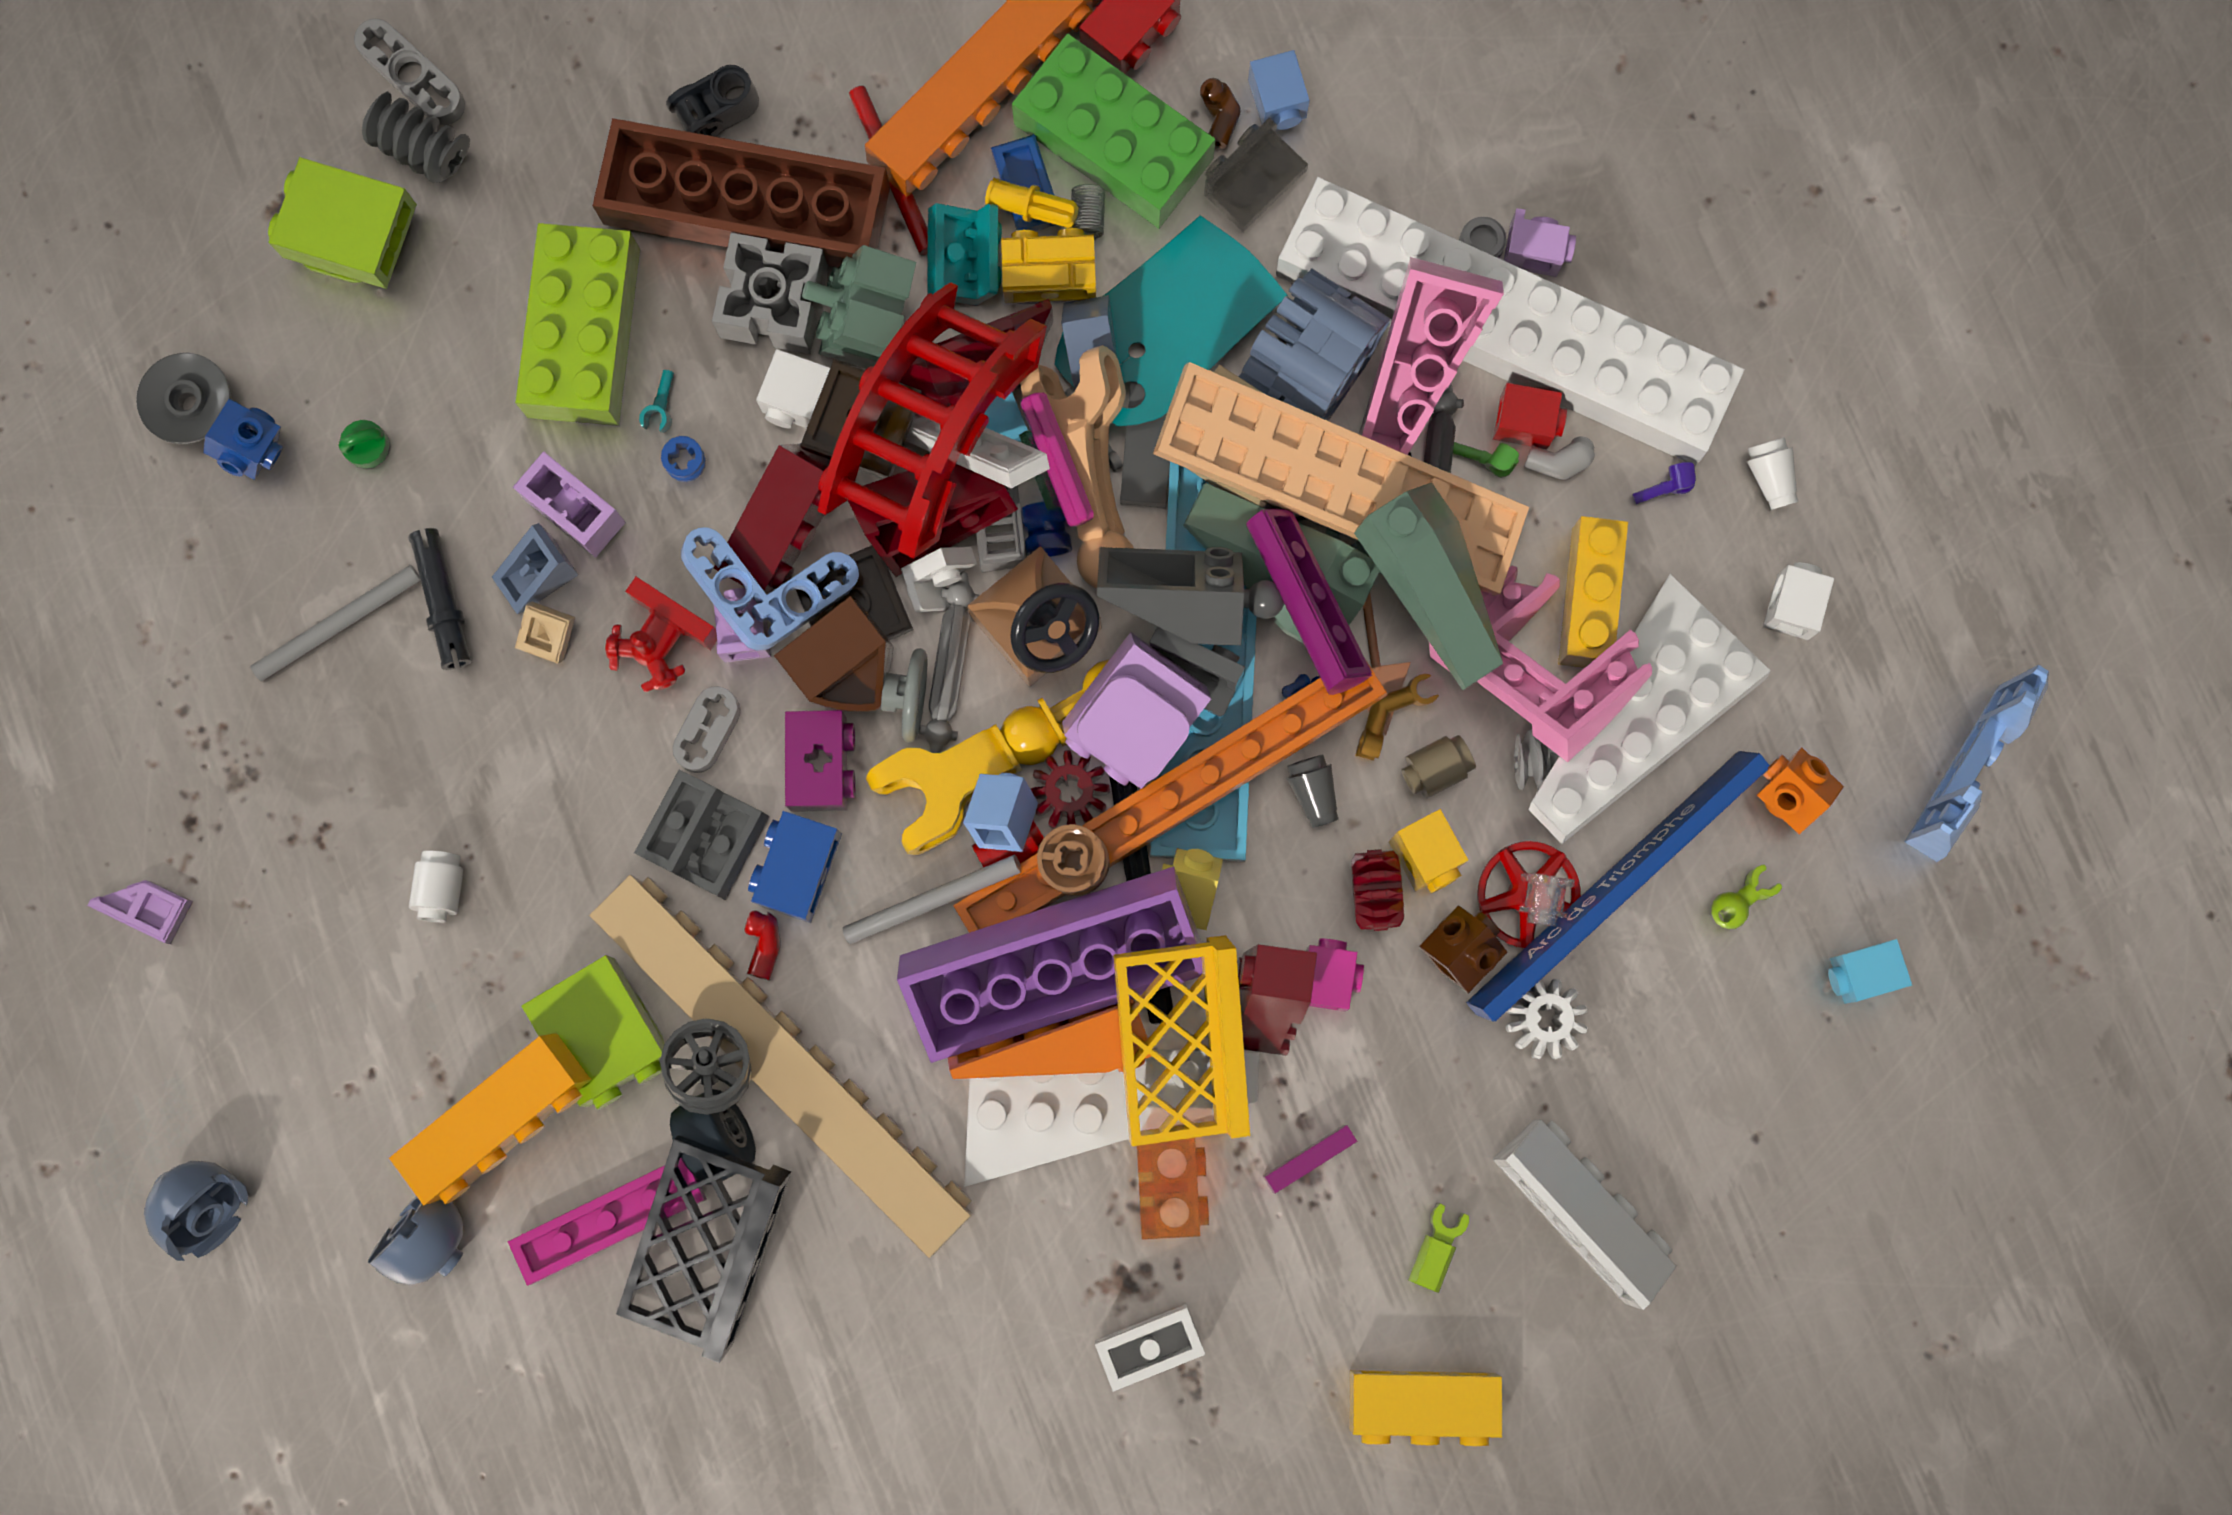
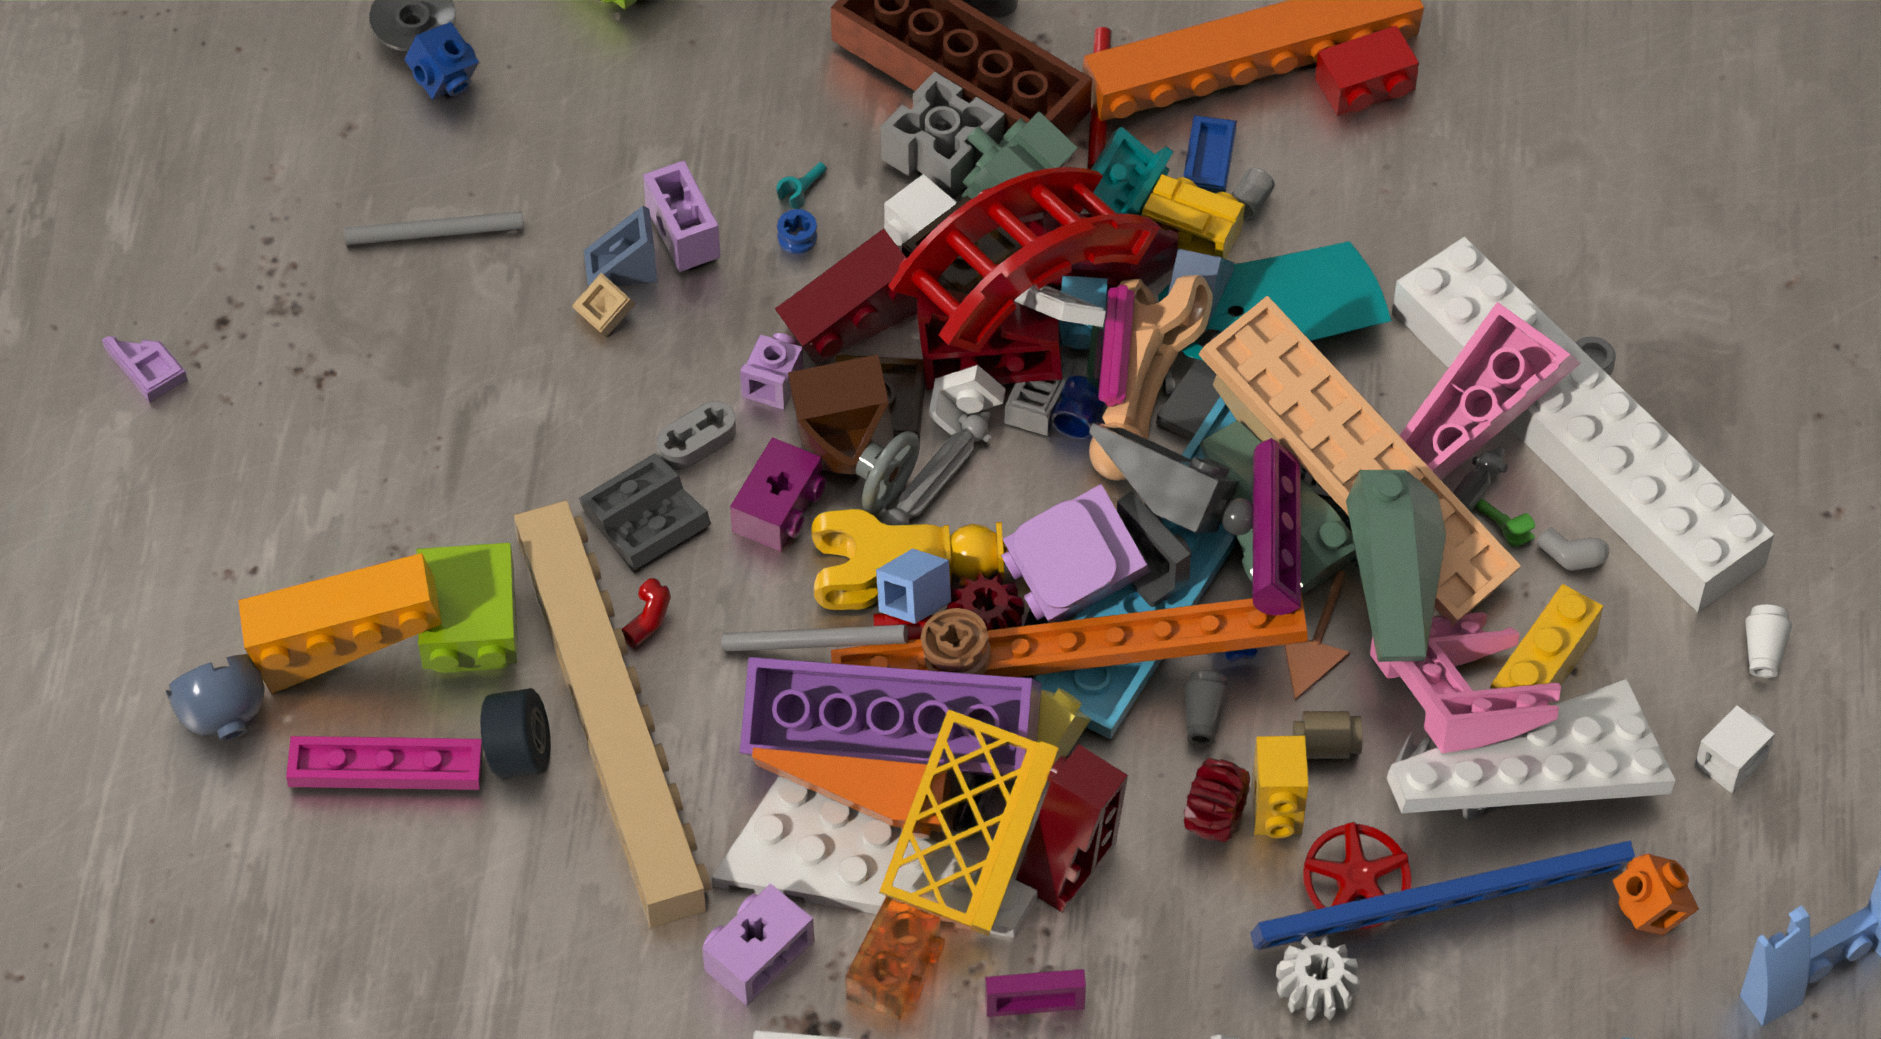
camera: 25 degrees right, 25 degrees down
sand blue cylinder [144,1161,248,1261] -> none
green tile [338,420,390,469] -> none
black pin [408,528,472,670] -> none
white brick [409,851,464,923] -> none
lime brick [515,223,640,426] -> none
red piece [605,576,717,692] -> none
black fence [616,1135,792,1363] -> none
dark grey wheel [660,1018,752,1115] -> none
light blue beam [681,527,859,651] -> none
blue brick [748,811,842,923] -> none
piece [967,546,1102,687] -> none
yellow axle [985,177,1078,228] -> none
bright green brick [1012,33,1215,229] -> none
reddish brown arm [1200,78,1241,149] -> none
clear smoke bracket [1204,118,1308,232] -> none
sand blue piece [1238,268,1391,421] -> none
medium blue brick [1248,50,1310,130] -> none
dark pink brick [1306,938,1364,1012] -> none
pearl gold arm [1356,674,1439,761] -> none
reddish brown brick [1419,905,1508,994] -> none
red brick [1492,383,1567,450] -> none
lavender brick [1504,208,1576,277] -> none
clear brick [1519,873,1575,927] -> none
dark purple hand [1632,462,1696,505] -> none
lime arm [1711,864,1782,929] -> none
none -> lavender brick [702,883,815,1006]

